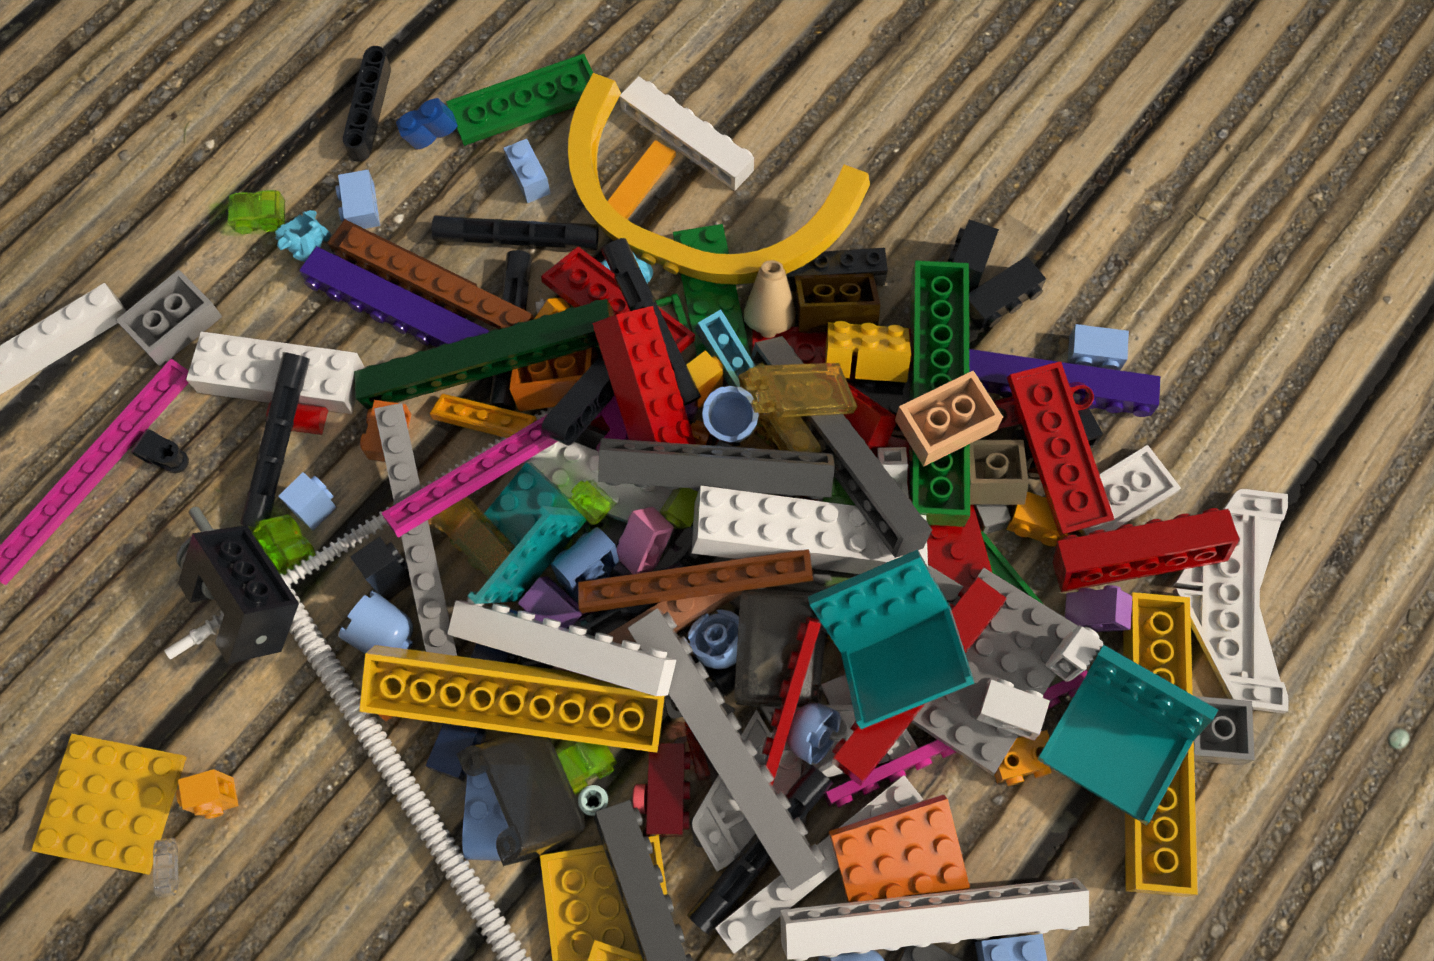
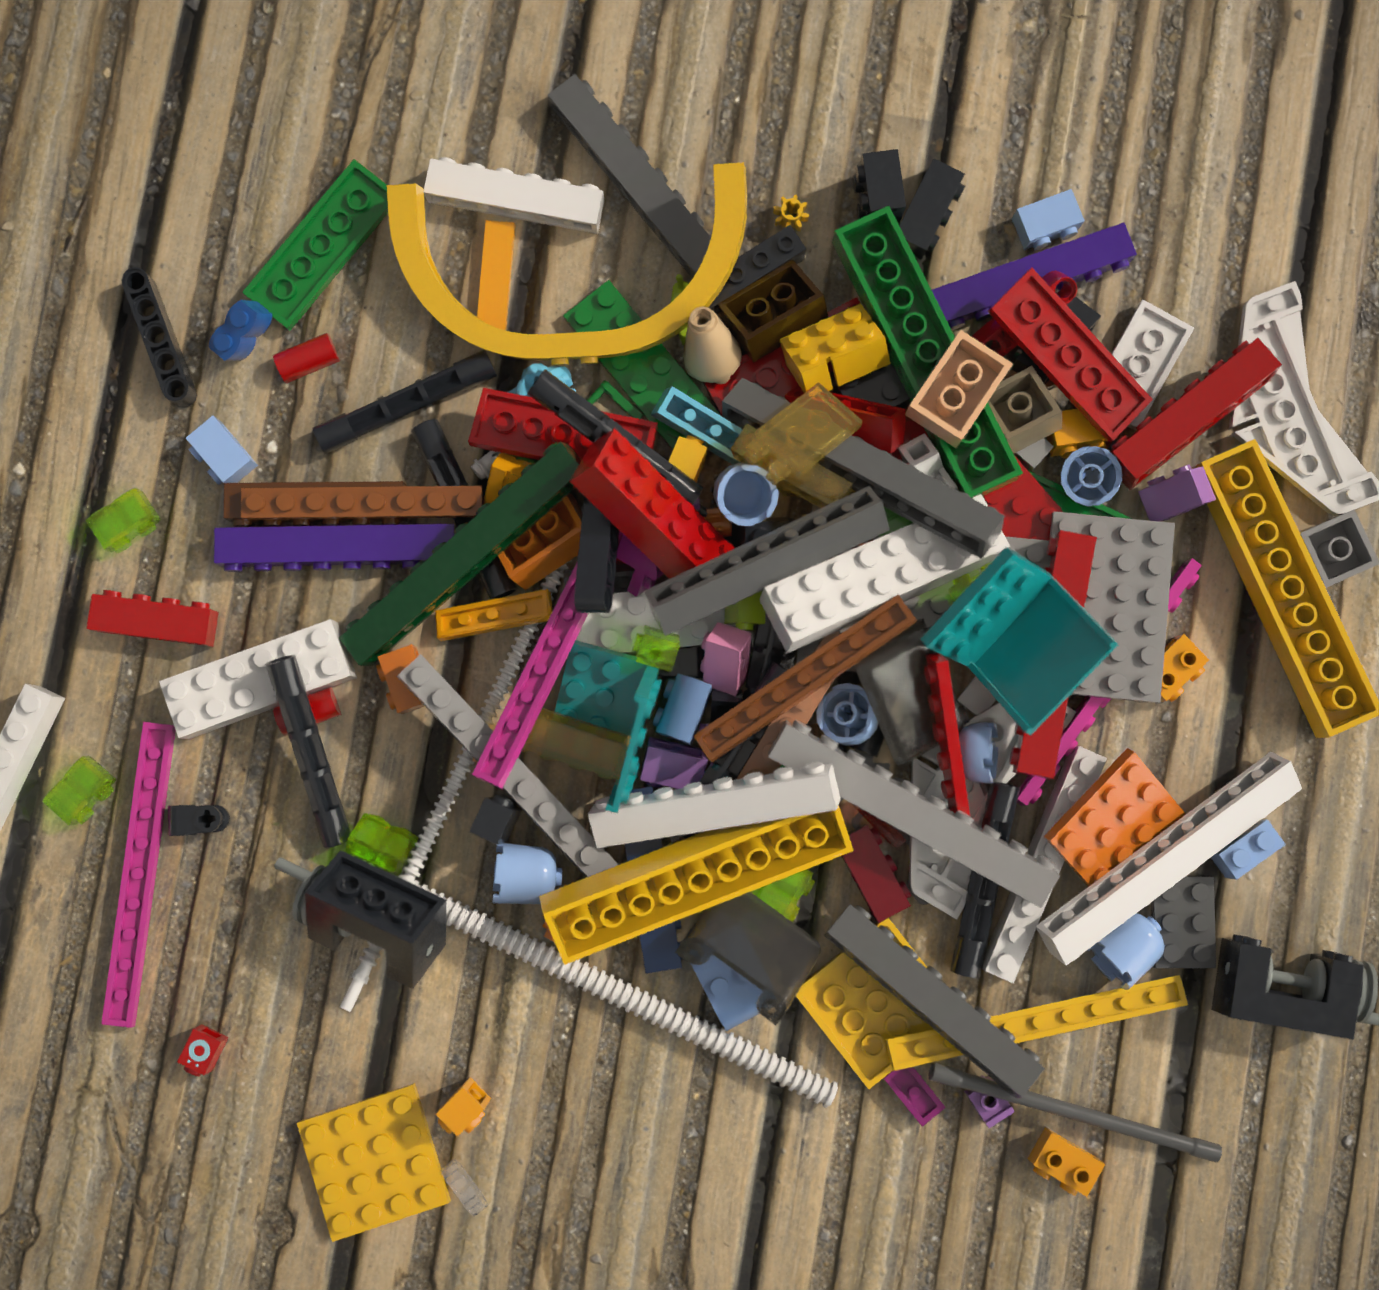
camera: 30 degrees left, 15 degrees up
light grey brick [116,270,222,367] -> none
medium azure hair [275,210,332,262] -> none
light blue brick [279,472,337,531] -> none
light blue brick [504,138,550,203] -> none
light aqua cone [578,785,608,816] -> none
coral tile [632,784,648,814] -> none
white brick [977,679,1050,740] -> none
teal bracket [1037,645,1218,825] -> none
white brick [1045,625,1103,681] -> none
none -> clear neon green brick [42,756,117,825]
none -> red brick [86,590,219,647]
none -> red brick [177,1024,229,1076]
none -> red brick [273,333,340,384]
none -> dark grey brick [548,74,712,279]
none -> yellow gear [773,194,809,232]
none -> light blue cylinder [1061,446,1122,506]

